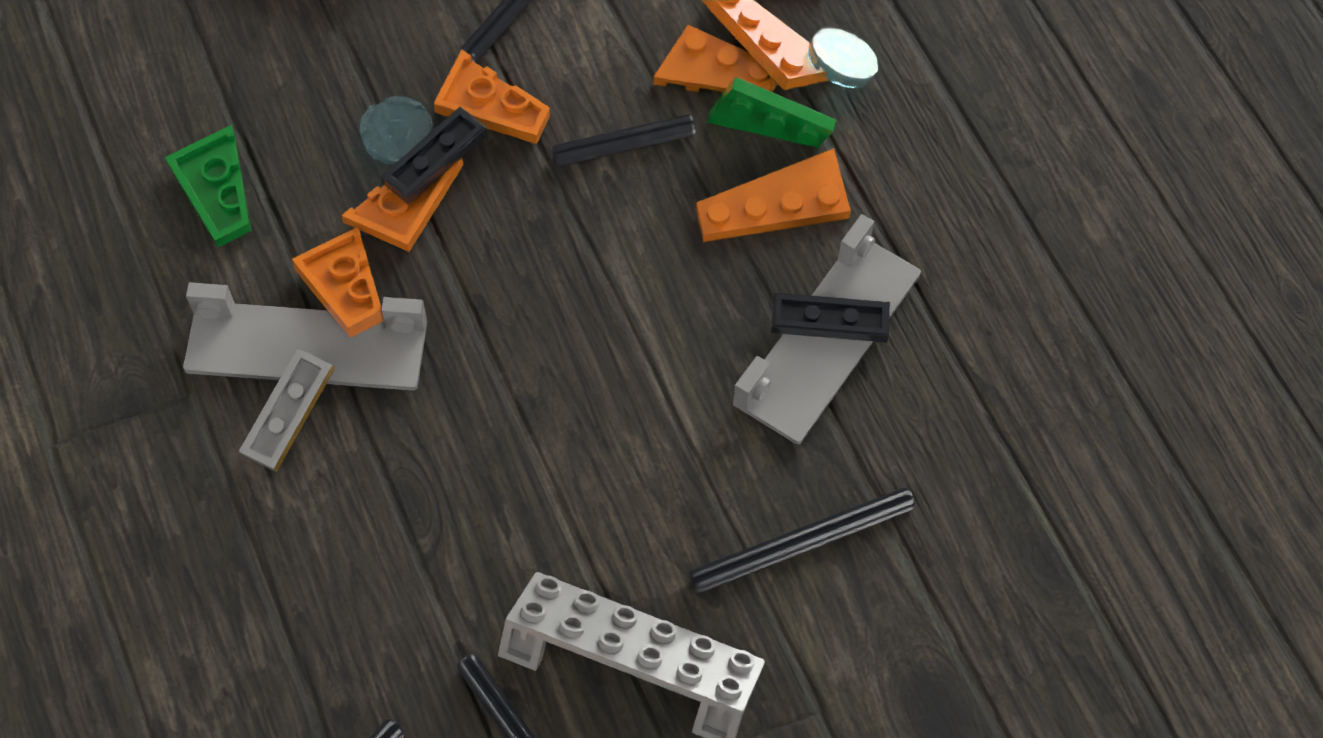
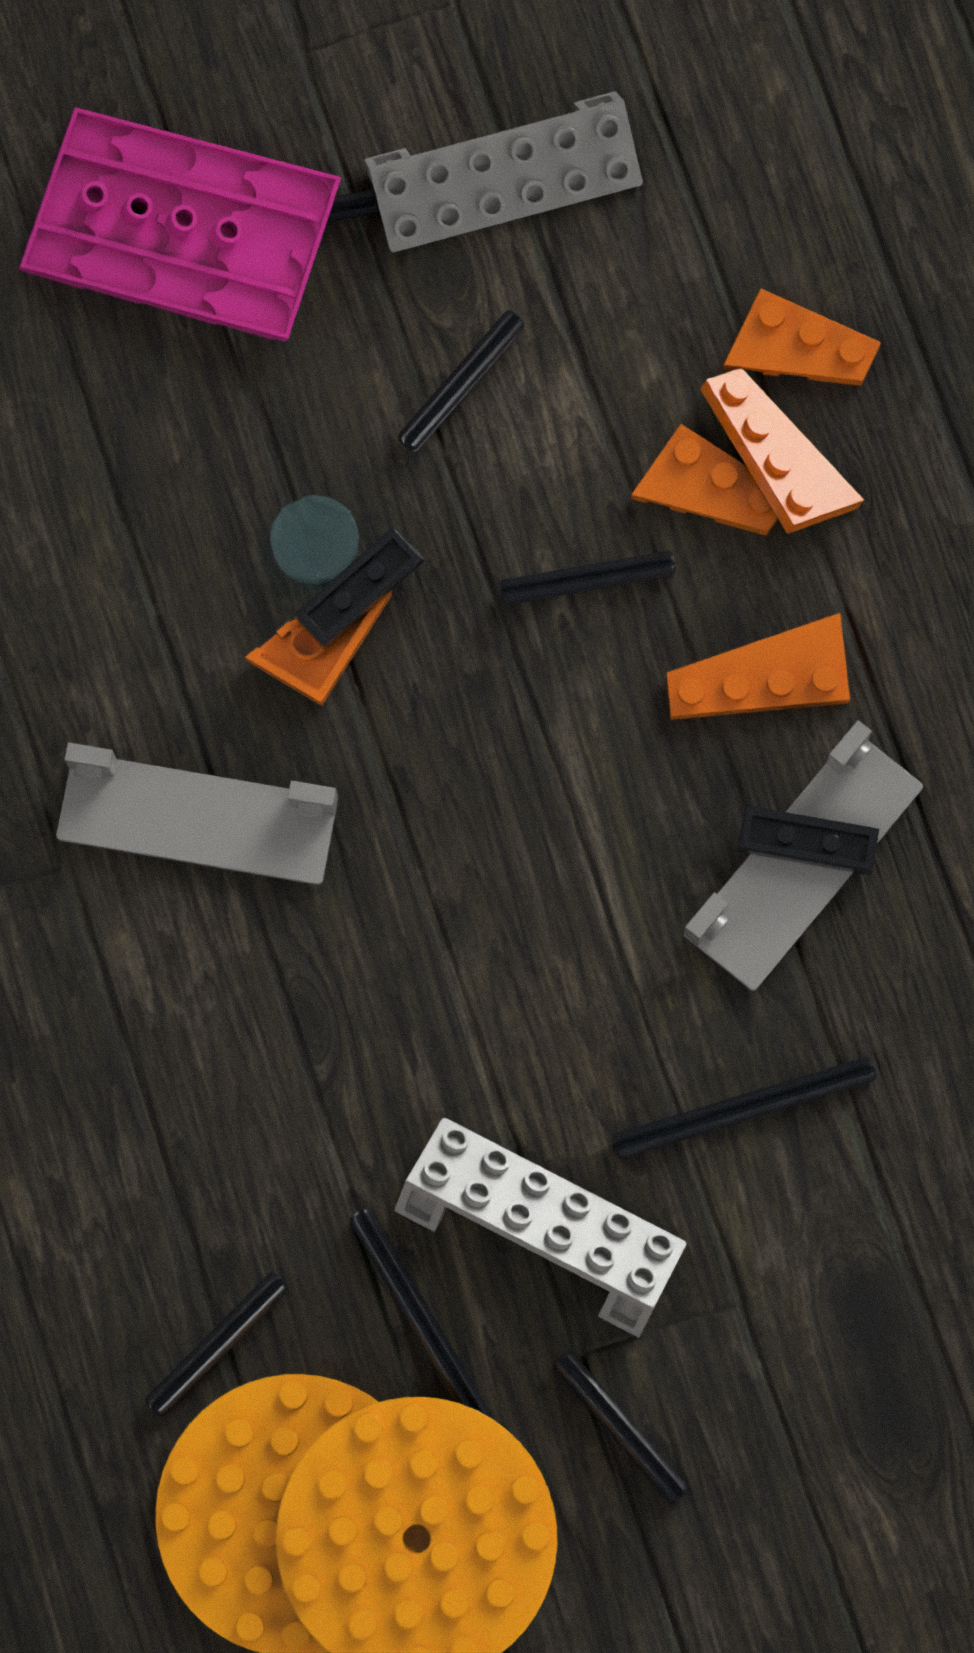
camera: 10 degrees right, 15 degrees up
green wing [165,125,252,248] -> none
light grey plate [239,348,335,472] -> none
orange wing [292,227,384,338] -> none
orange wing [433,50,550,144] -> none
green wing [707,77,836,148] -> none
clear light blue tile [808,28,878,88] -> none

